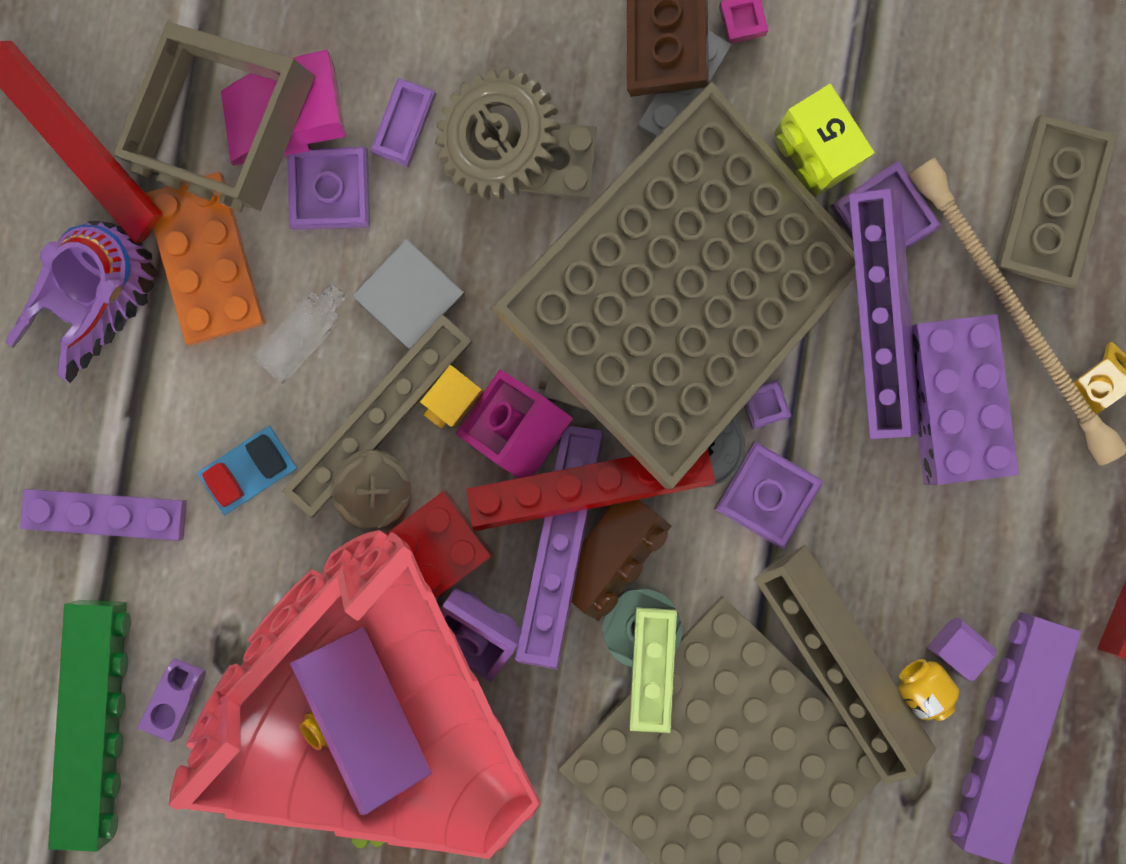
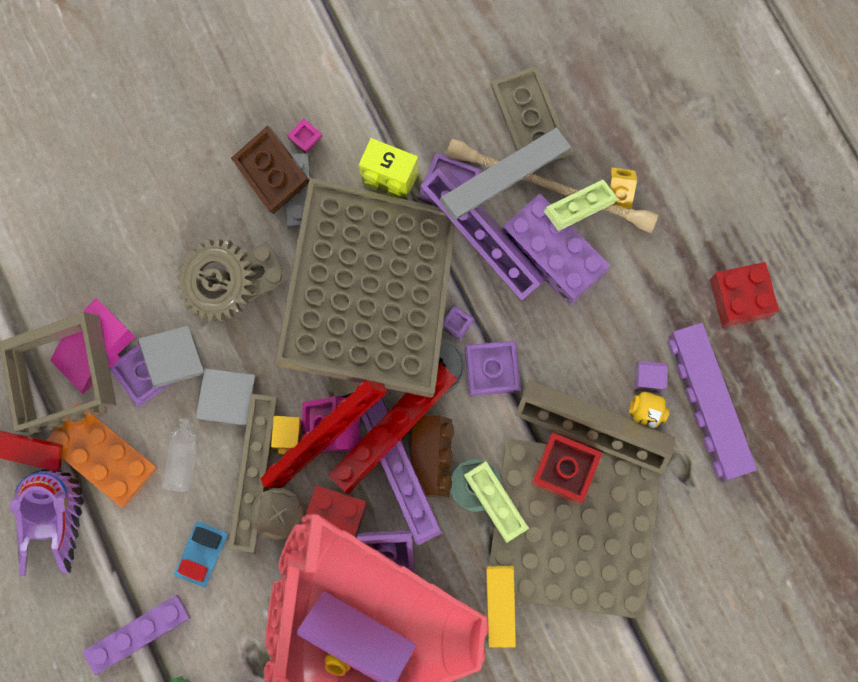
camera: 30 degrees left, 10 degrees down
medium lavender tile [370,78,436,167] -> none
none -> light grey tile [138,326,204,388]
none -> red plate [260,380,387,488]
none -> light grey tile [439,127,571,221]
none -> yellow tile [487,566,516,648]
none -> red brick [530,432,602,505]
none -> yellowish green tile [544,180,618,231]

